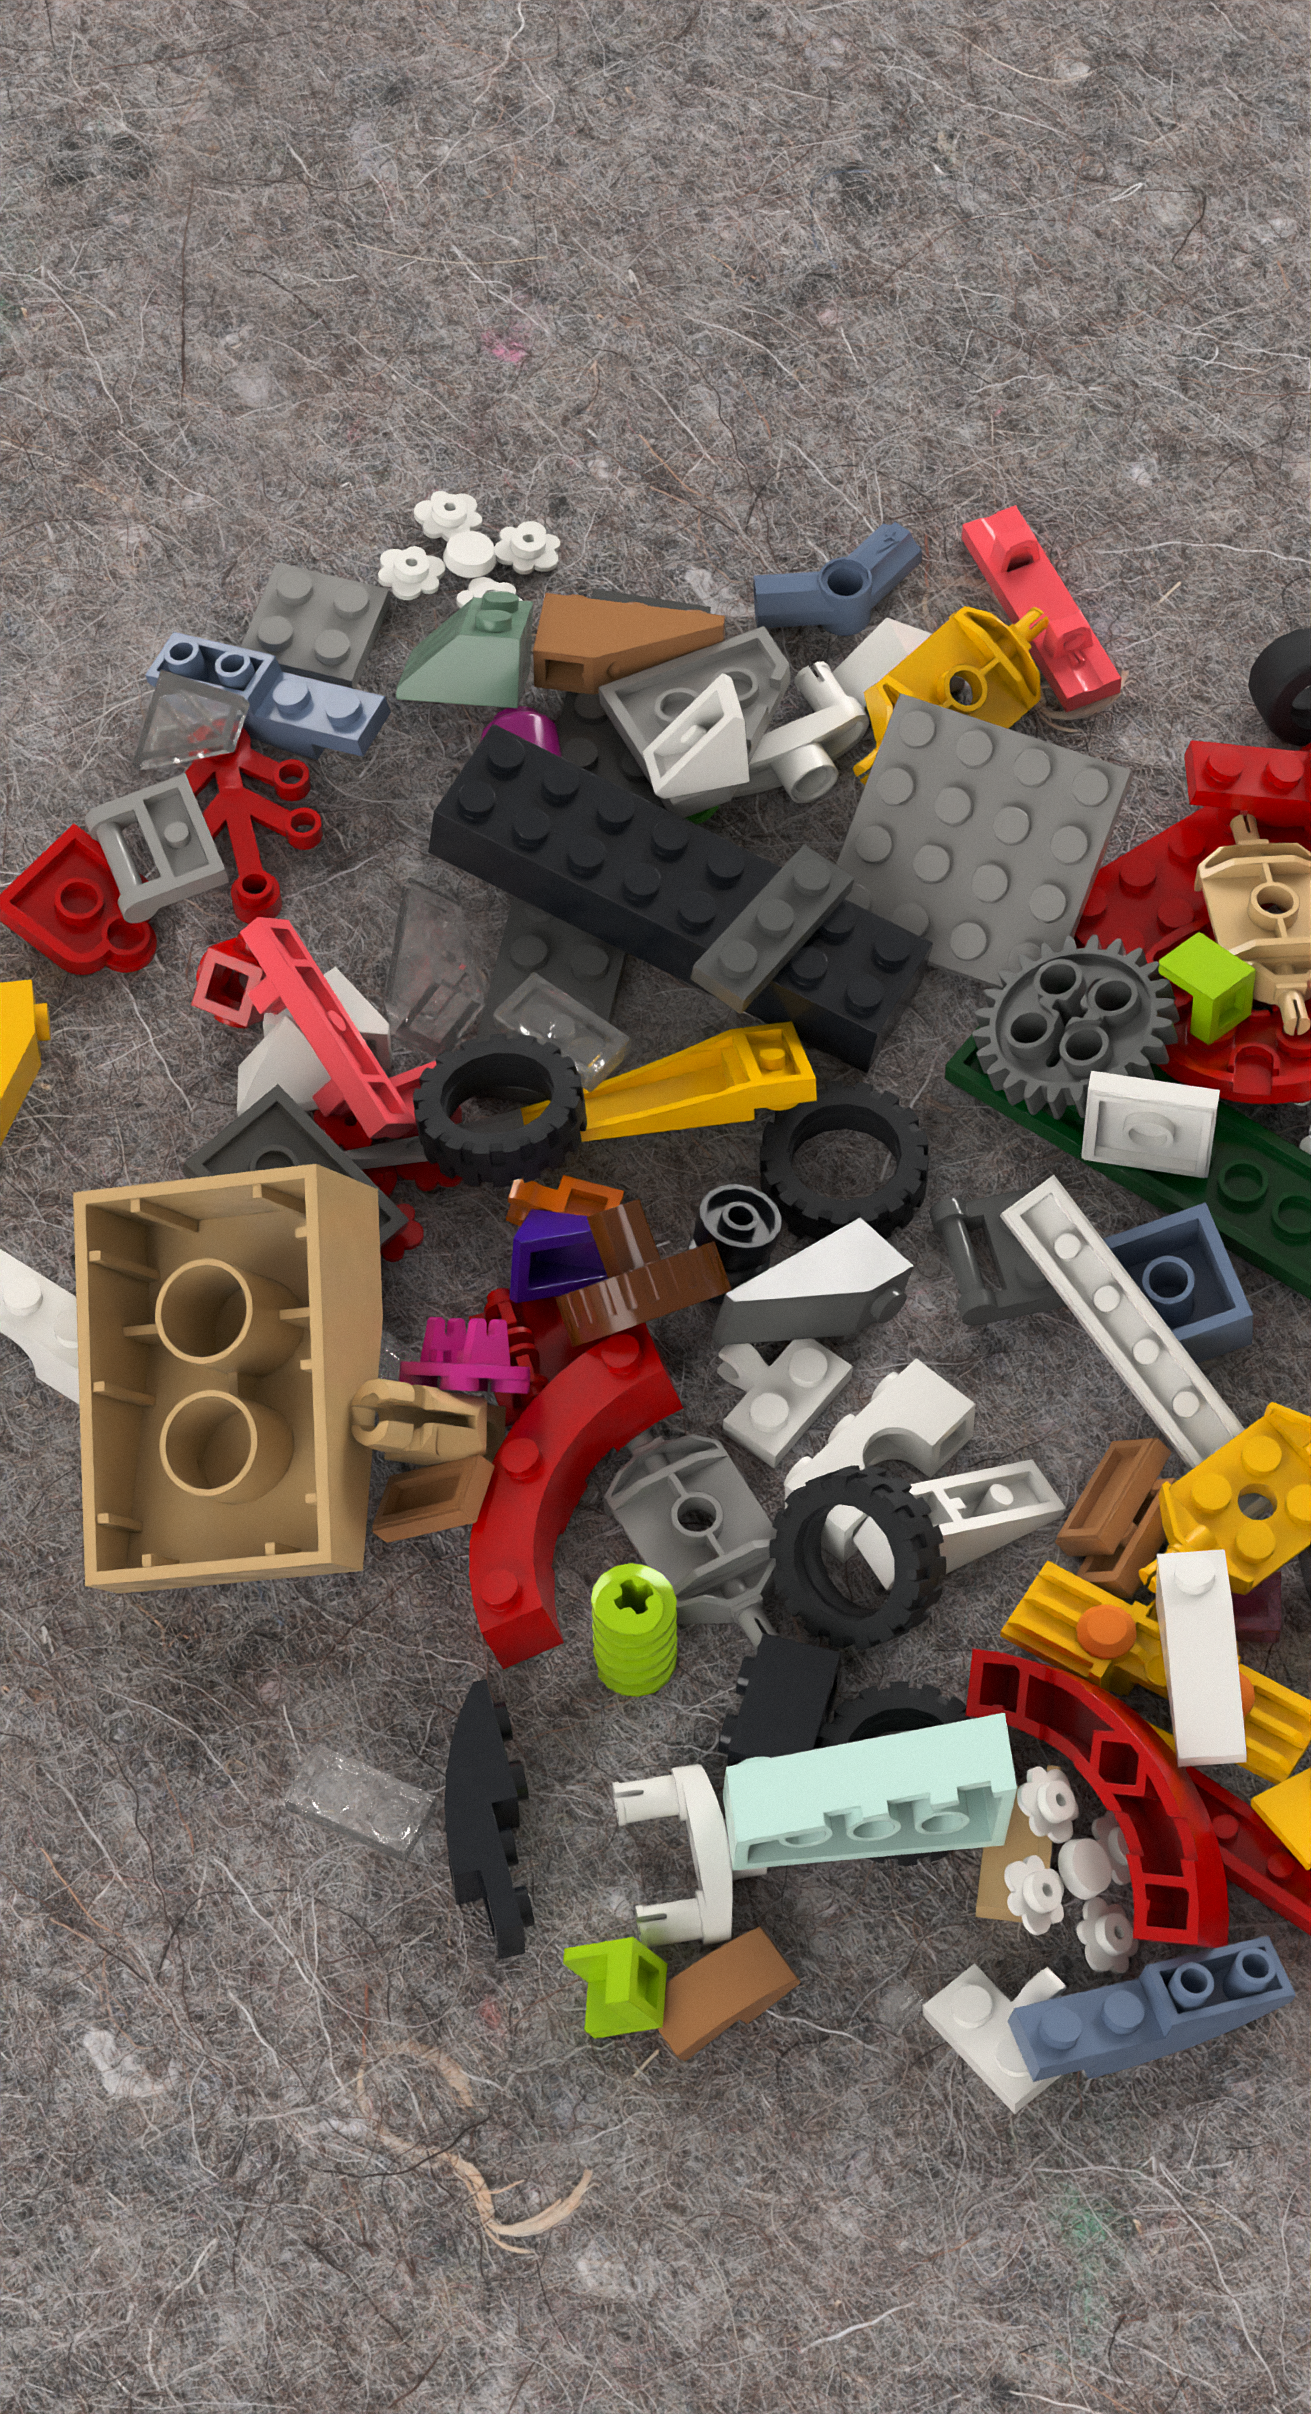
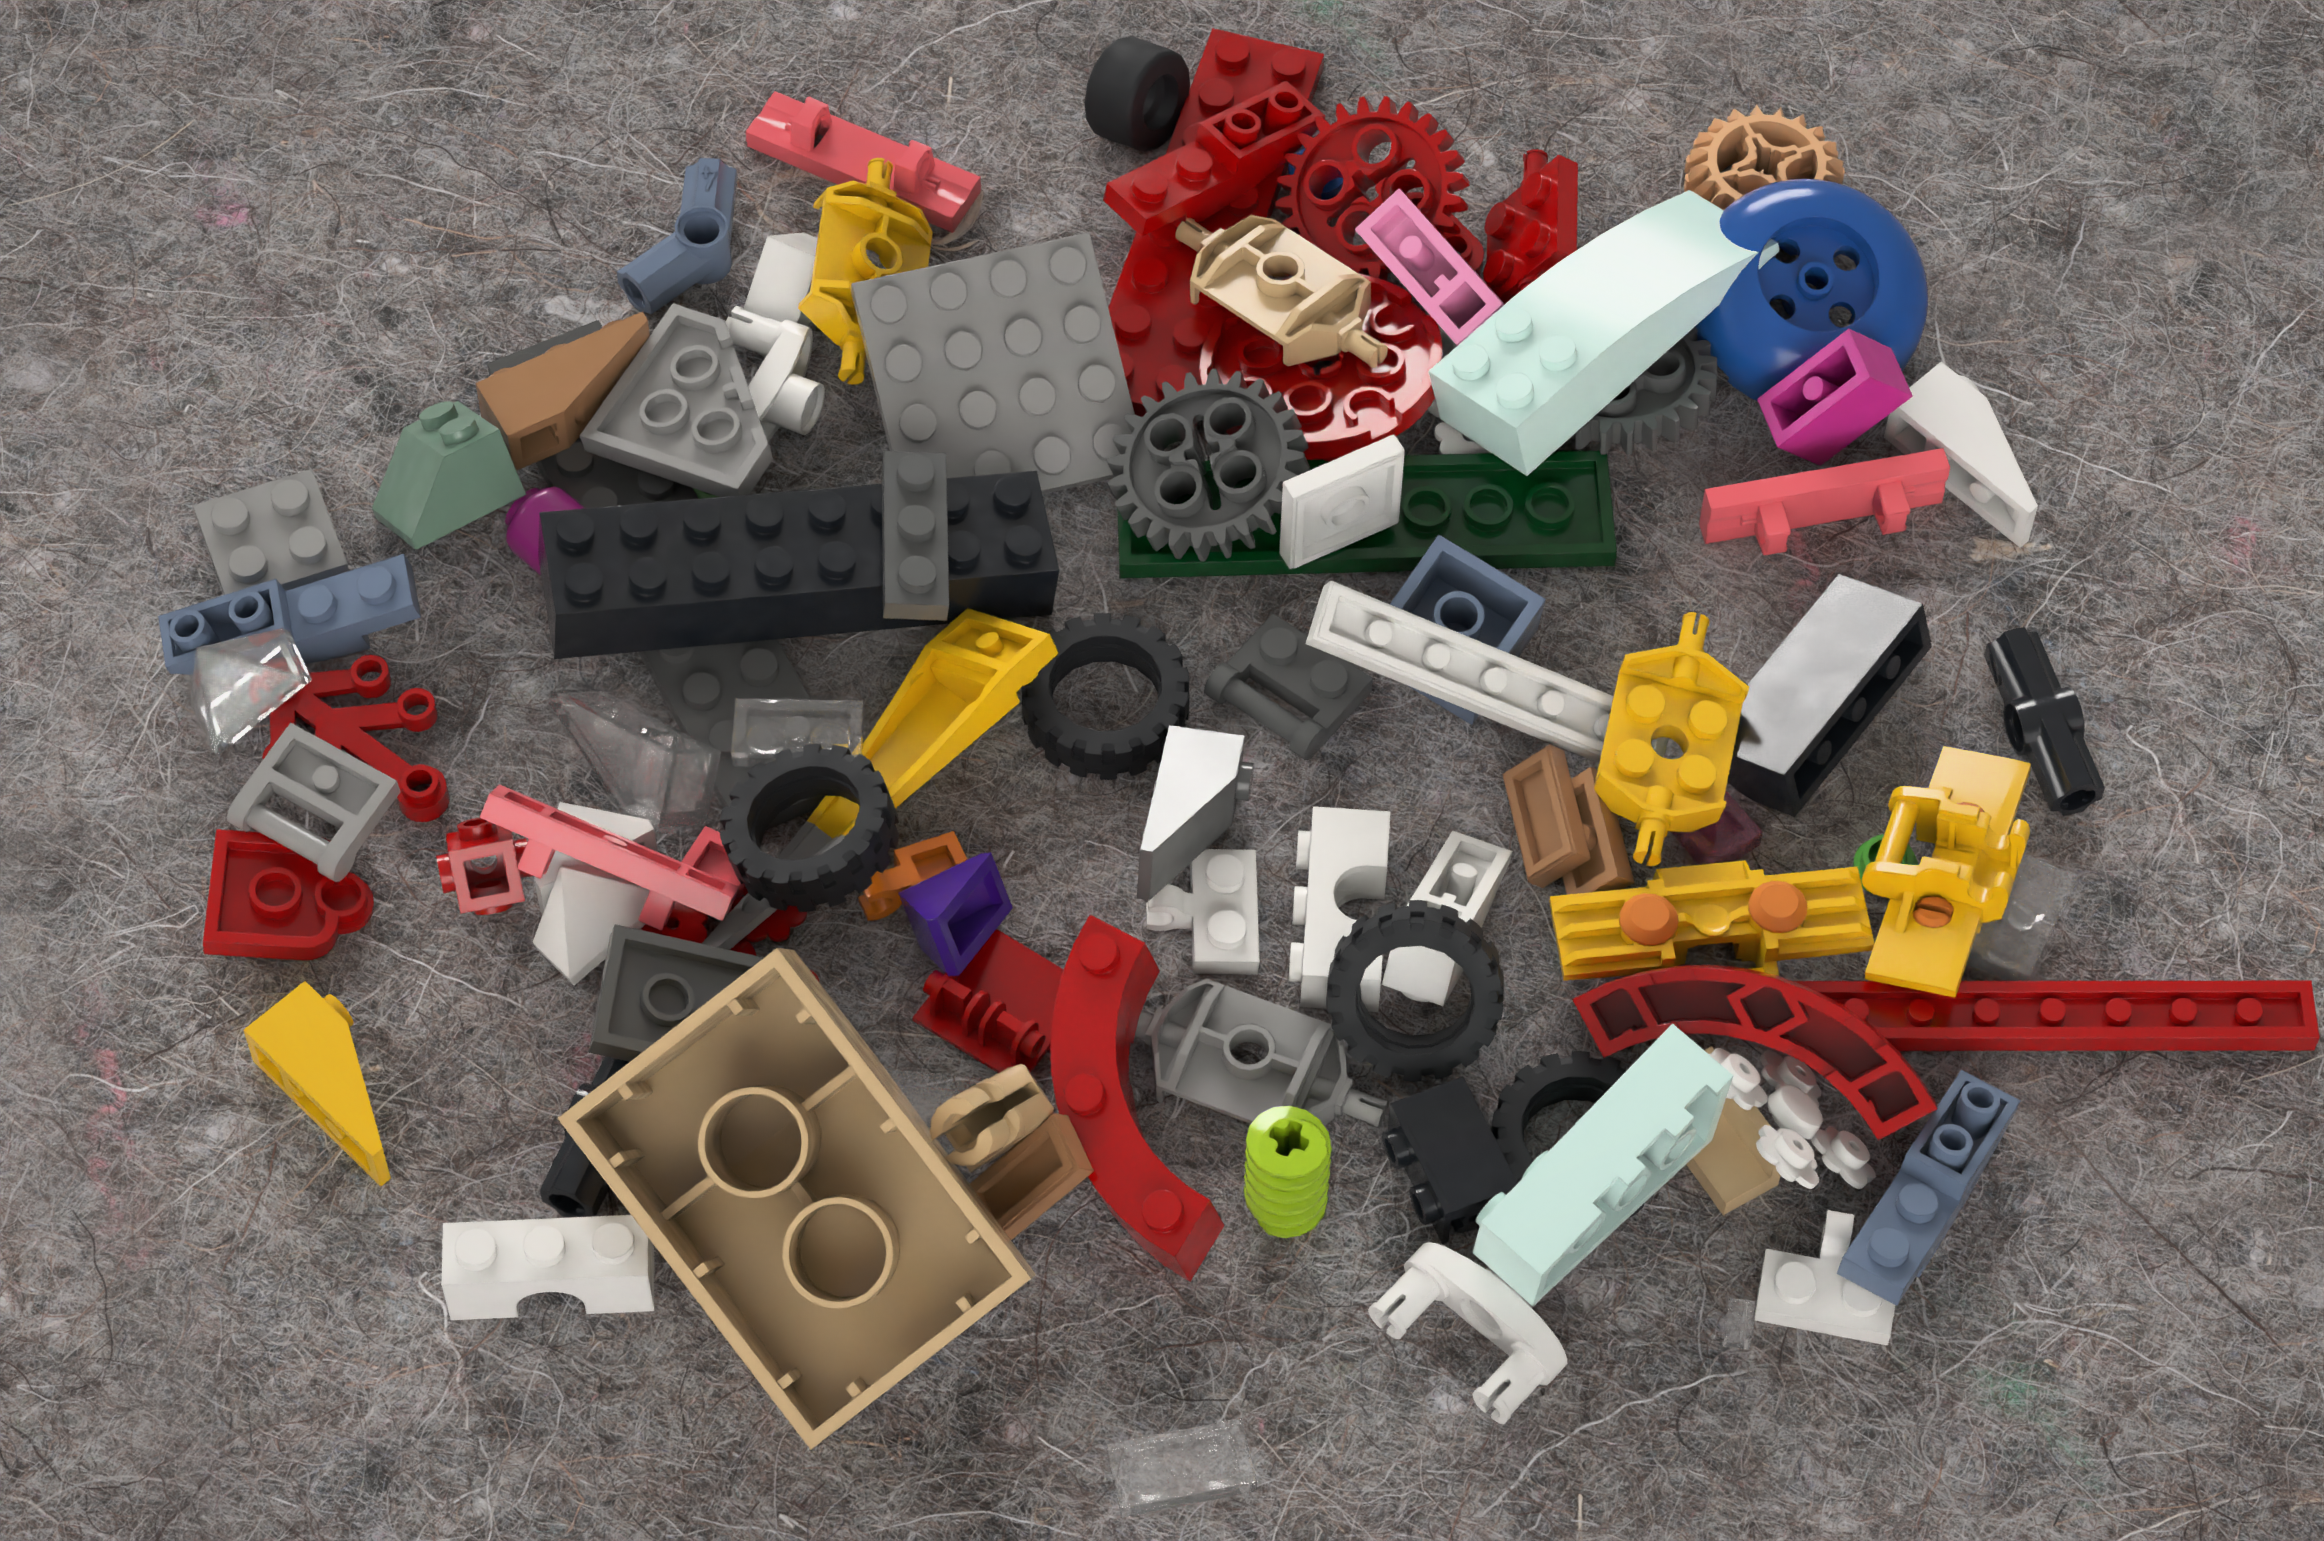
camera: 40 degrees left, 0 degrees up
white plant [378,491,560,608] -> none
dark pink plate [399,1317,531,1393] -> none
black slope [444,1679,535,1959] -> none
reddish brown piece [555,1199,732,1347] -> none
lime panel [563,1937,667,2038] -> none
white slope [643,673,750,799] -> none
medium nougat slope [657,1926,801,2062] -> none
black wheel [687,1184,782,1305] -> none
white slope [1156,1549,1247,1767] -> none
lime panel [1158,932,1256,1045] -> none

